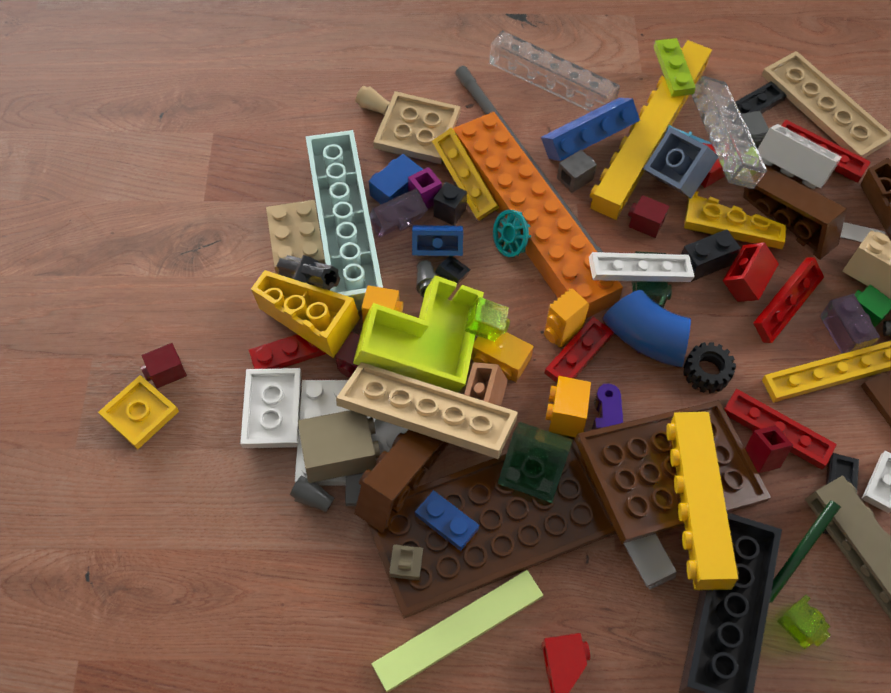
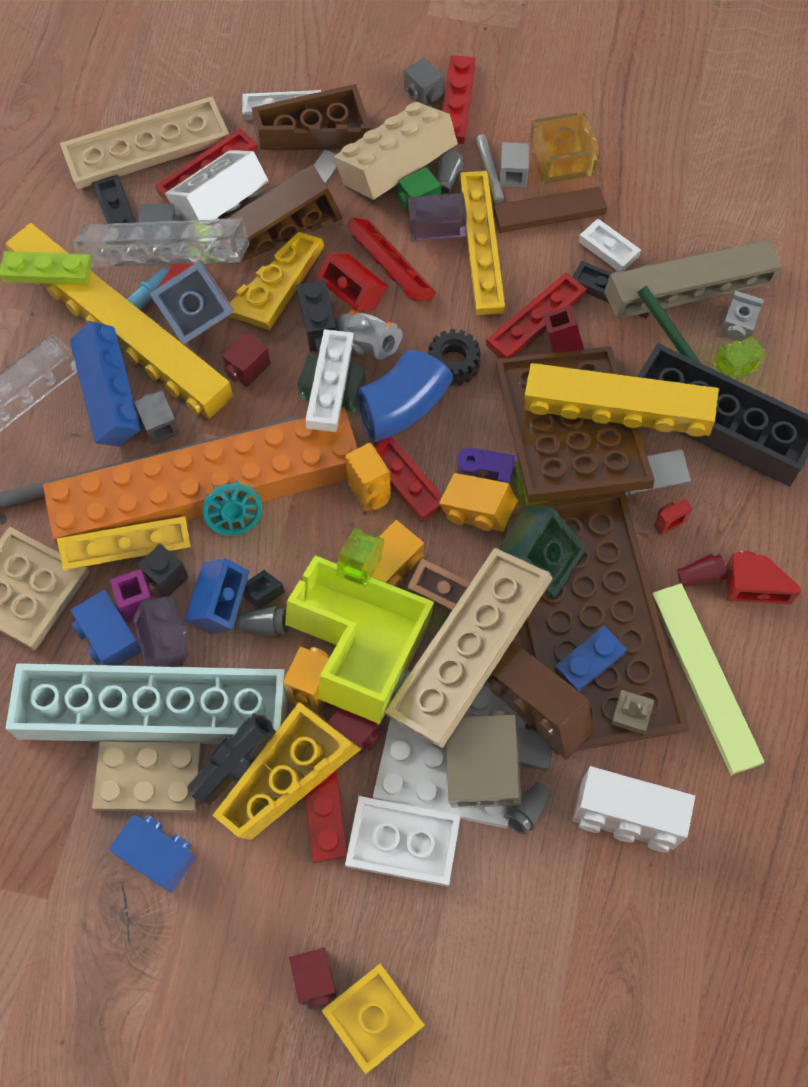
camera: 75 degrees left, 5 degrees up
none -> blue brick [108,814,196,893]
none -> light grey animal [335,309,403,360]
none -> white brick [572,766,695,852]
none -> red plate [654,499,693,535]
none -> dark red cone [677,553,727,587]
none -> light grey brick [720,291,764,343]

